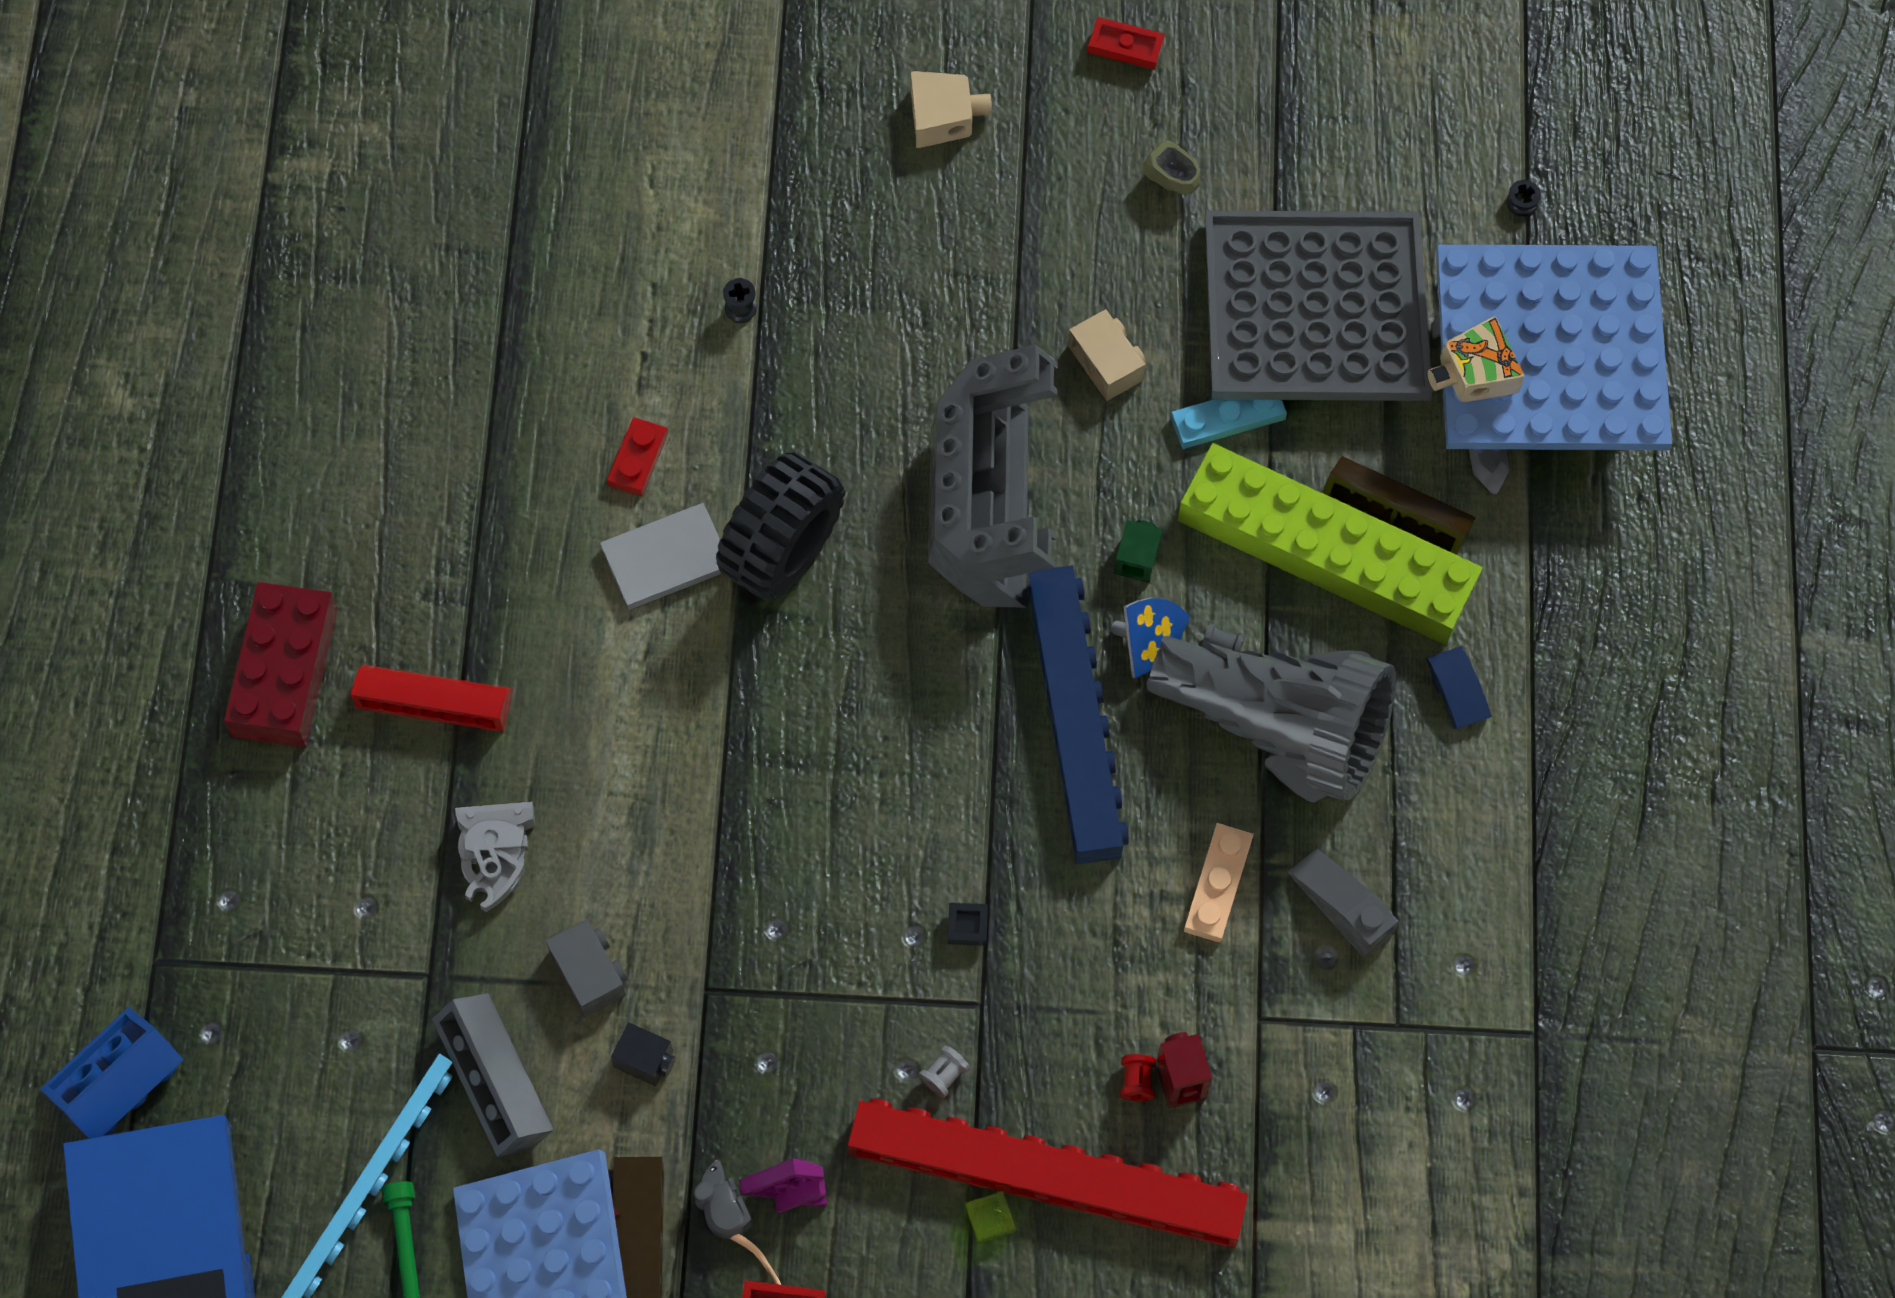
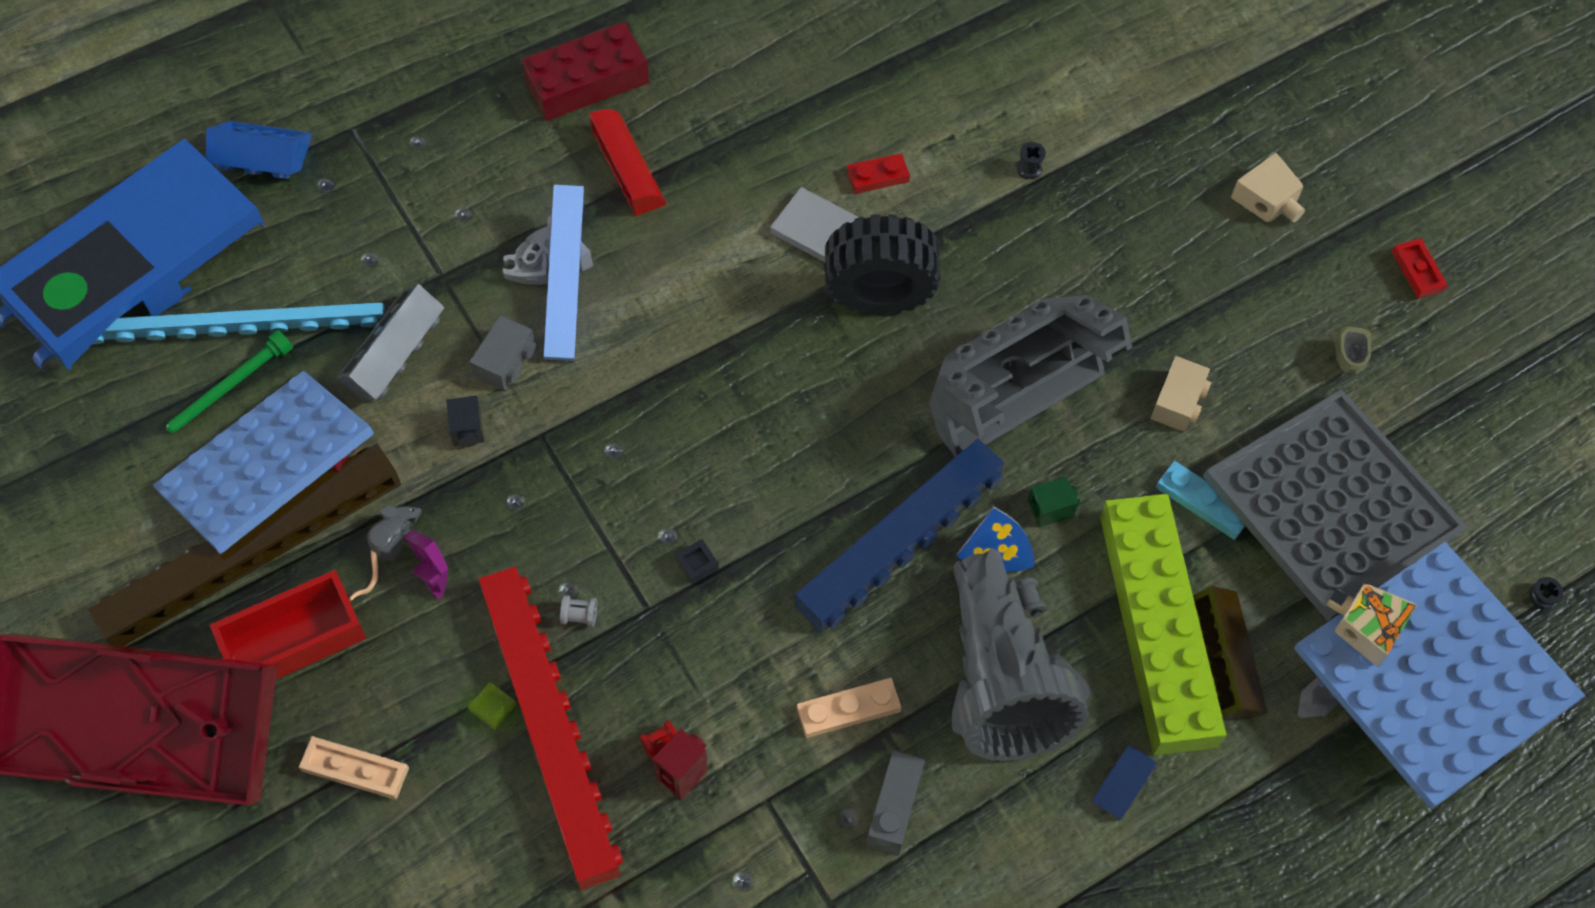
camera: 55 degrees right, 5 degrees down
none -> light blue tile [544,185,584,361]

